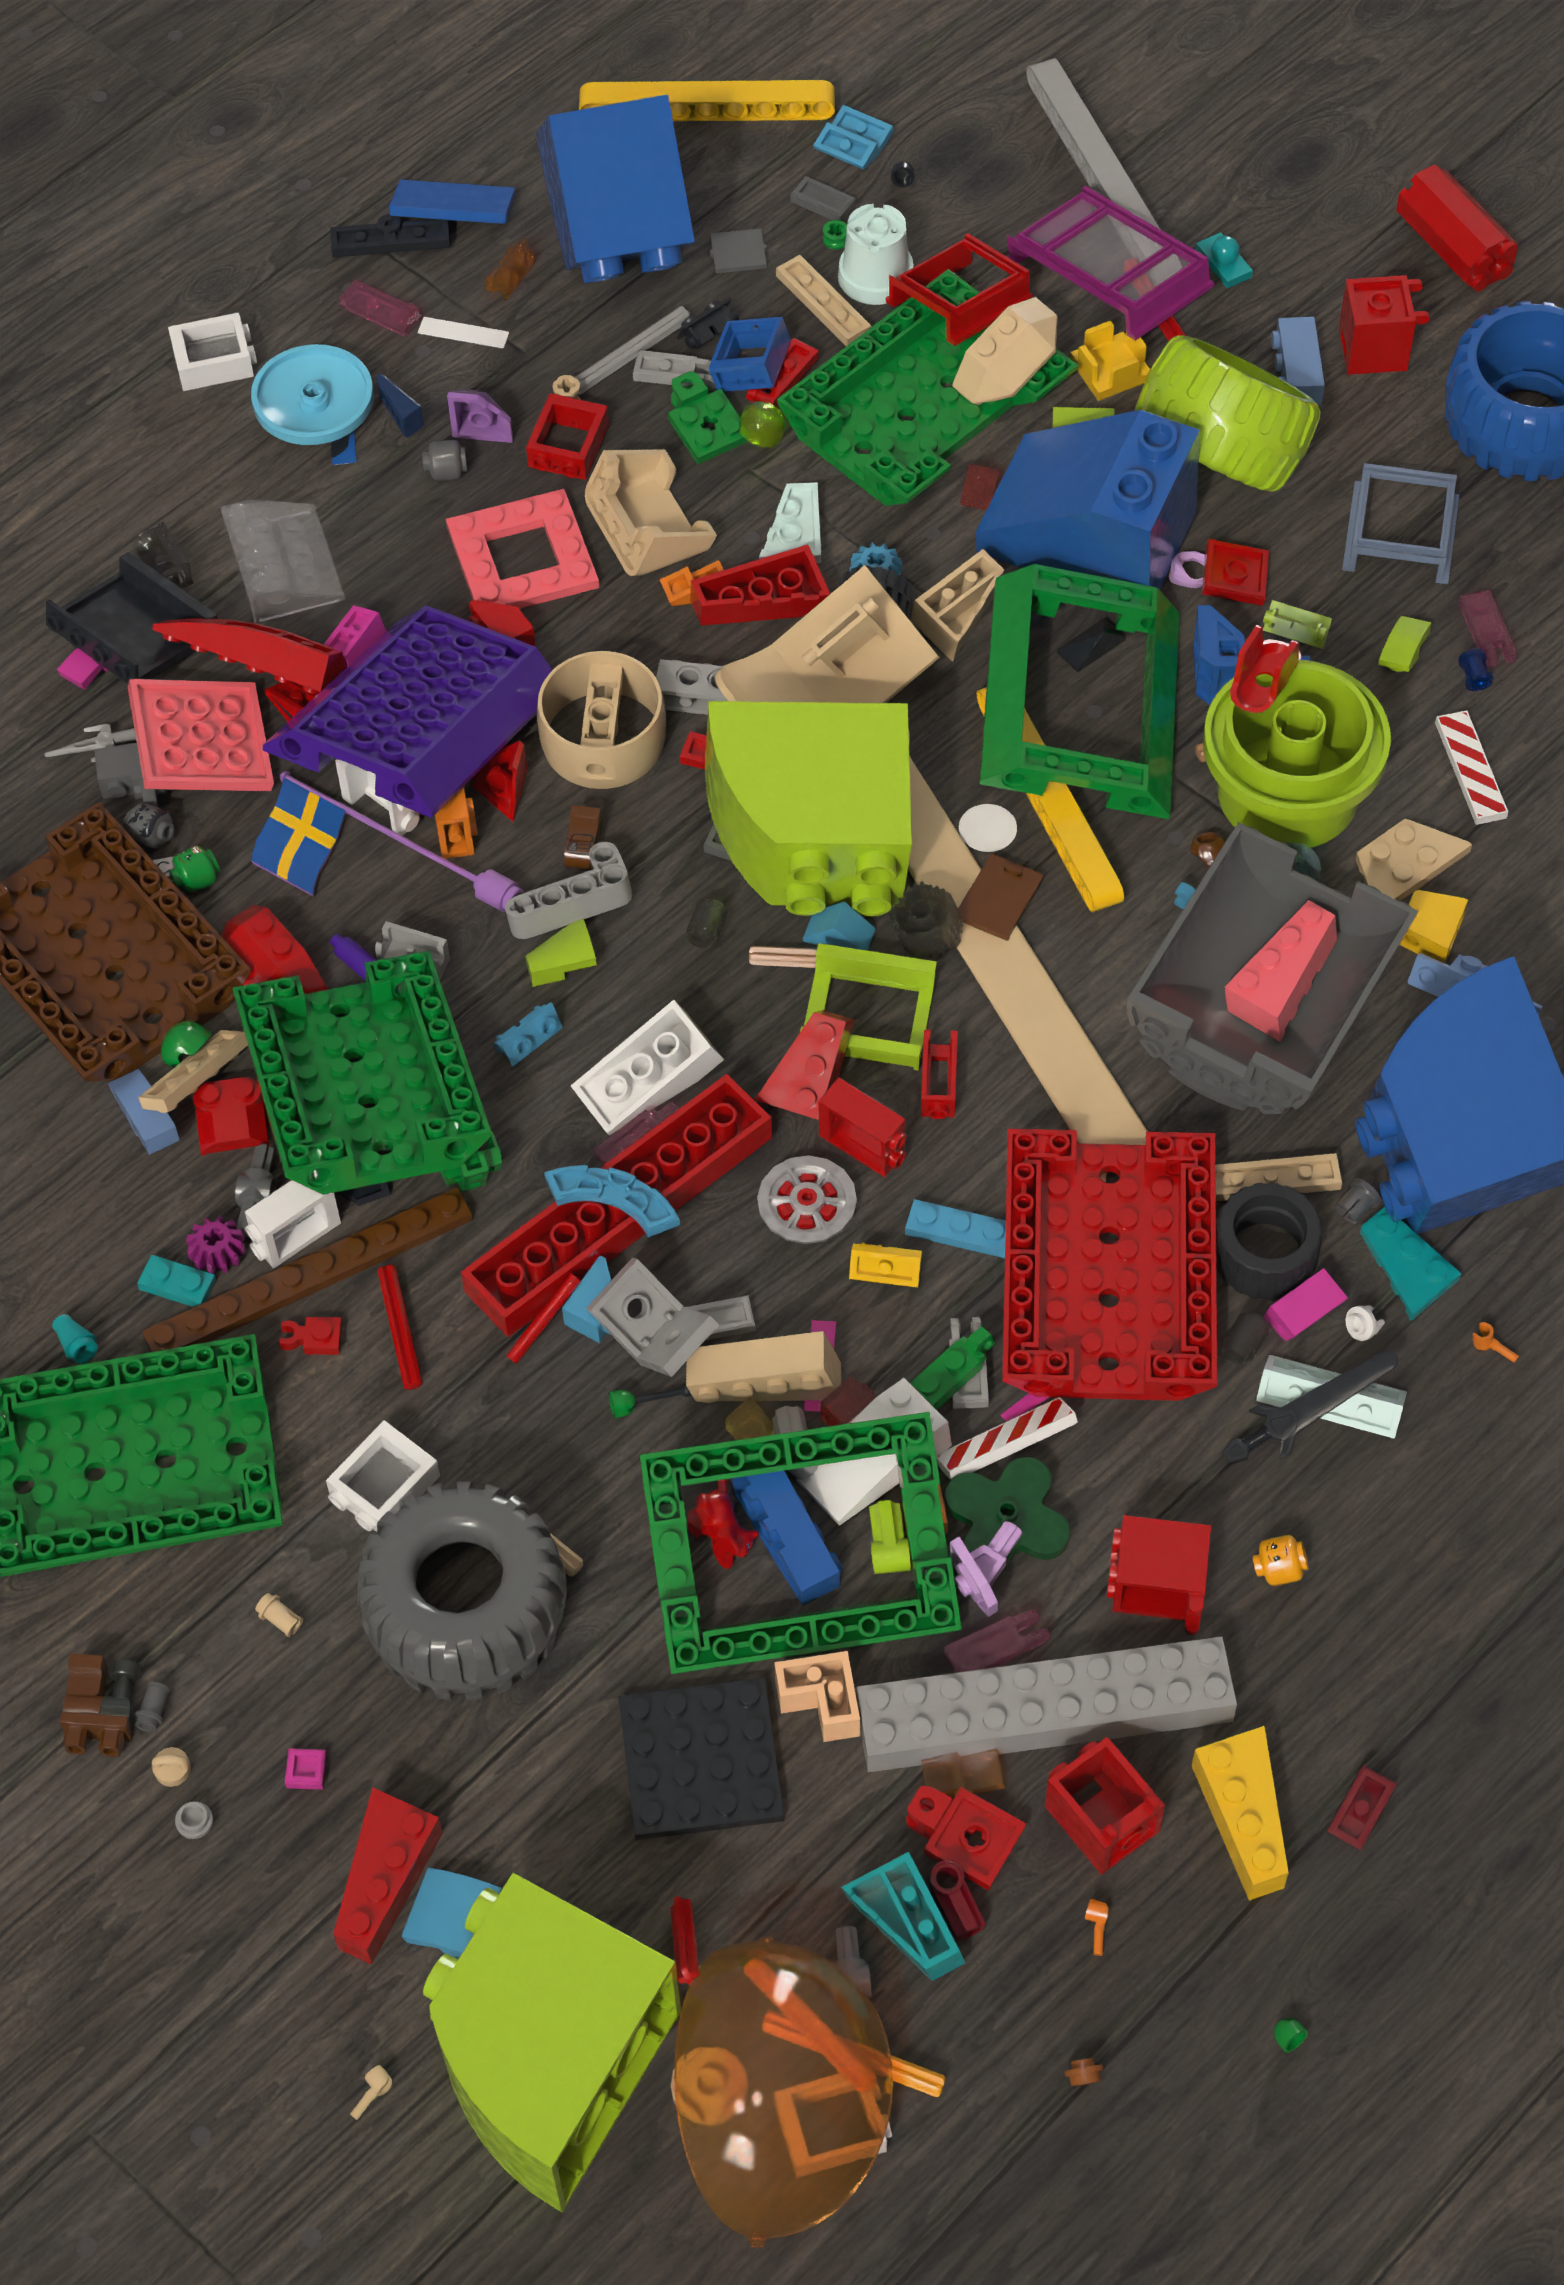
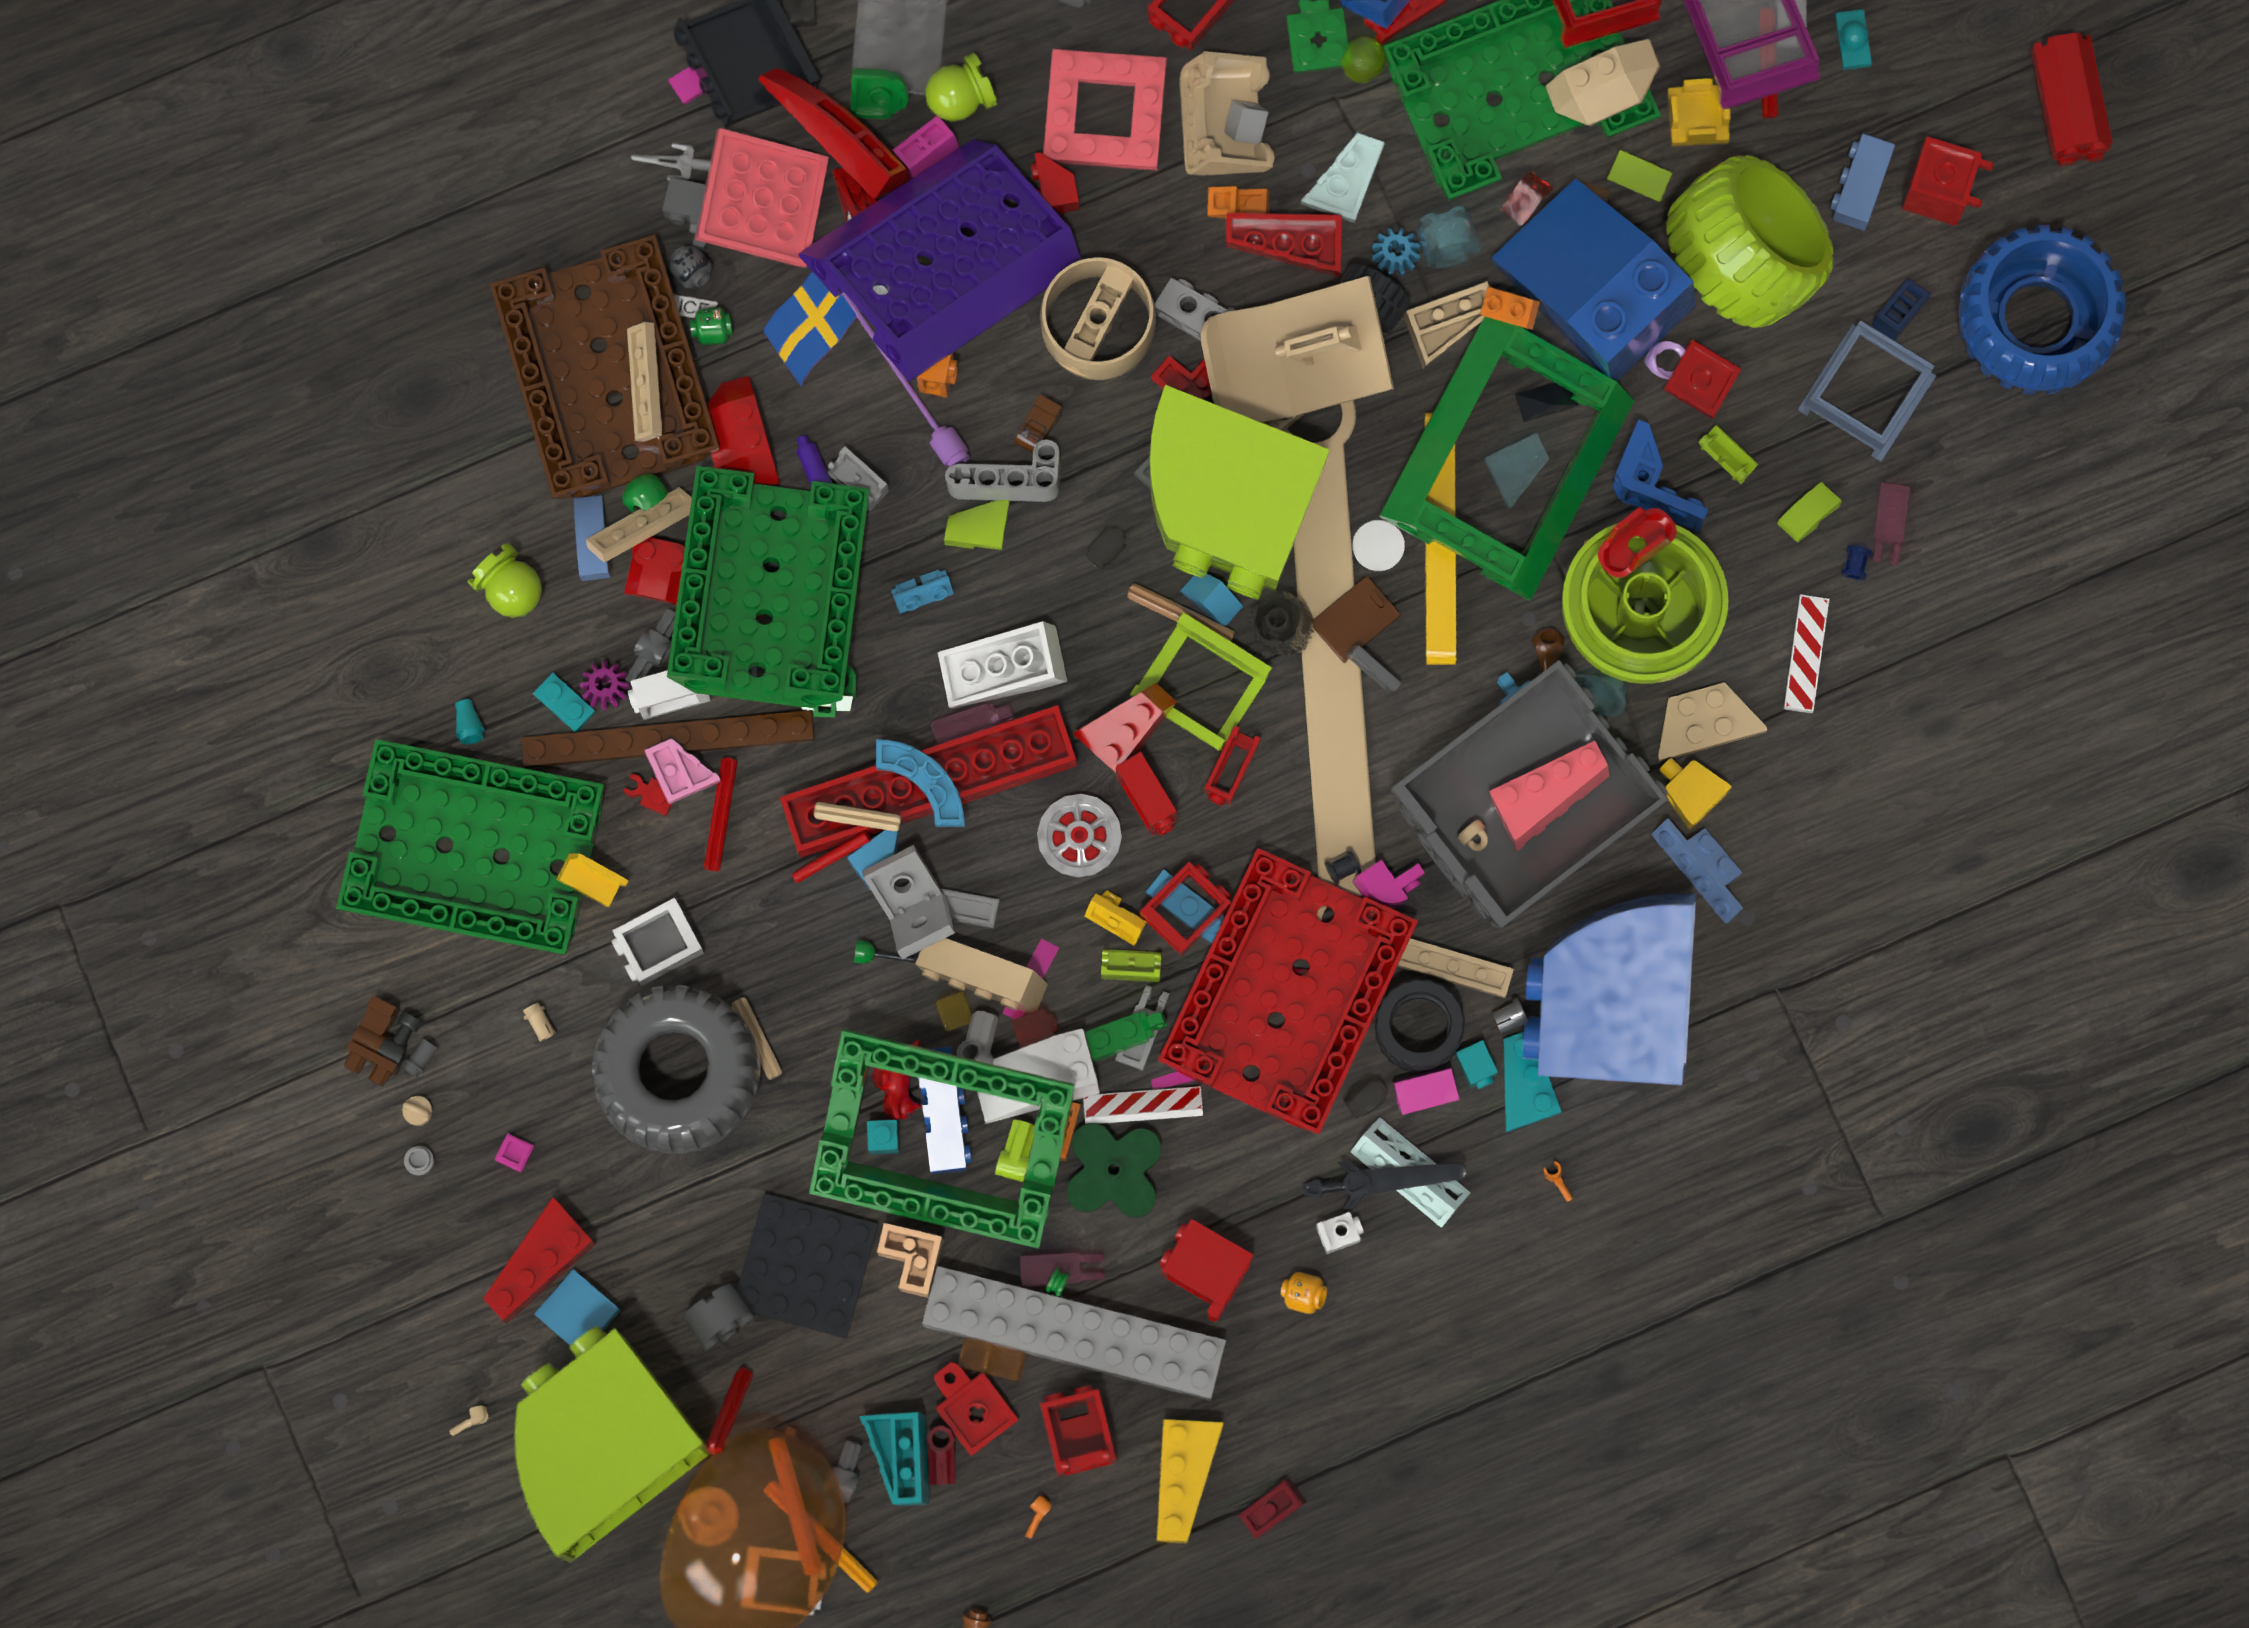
camera: 25 degrees right, 20 degrees up
red slope [471,741,527,822] -> none
lavender piece [950,1521,1022,1617] -> none
white plate [1346,1305,1385,1341] -> none
none -> lime tile [467,543,542,618]
none -> yellow panel [556,854,629,907]
none -> tan plate [627,322,662,442]
none -> bright pink wing [645,739,720,804]
none -> dark grey brick [684,1283,755,1351]
none -> tan axle [814,802,901,831]
none -> green tile [850,68,908,119]
none -> teal brick [867,1120,900,1155]
none -> lime tile [925,53,997,122]
none -> green bush [1046,1267,1071,1297]
none -> lime hinge [1101,949,1162,982]
none -> red window [1140,862,1231,956]
none -> light grey panel [1224,100,1268,144]
none -> white brick [1316,1212,1364,1254]
none -> black bush [1324,849,1362,886]
none -> dark grey tile [1346,645,1401,692]
none -> dark pink brick [1353,860,1425,909]
none -> clear light blue brick [1416,206,1481,269]
none -> teal brick [1455,1040,1498,1089]
none -> tan tile [1457,820,1488,851]
none -> orange plate [1480,287,1540,330]
none -> clear light blue wing [1484,433,1549,508]
none -> dark blue slope [1872,277,1931,341]

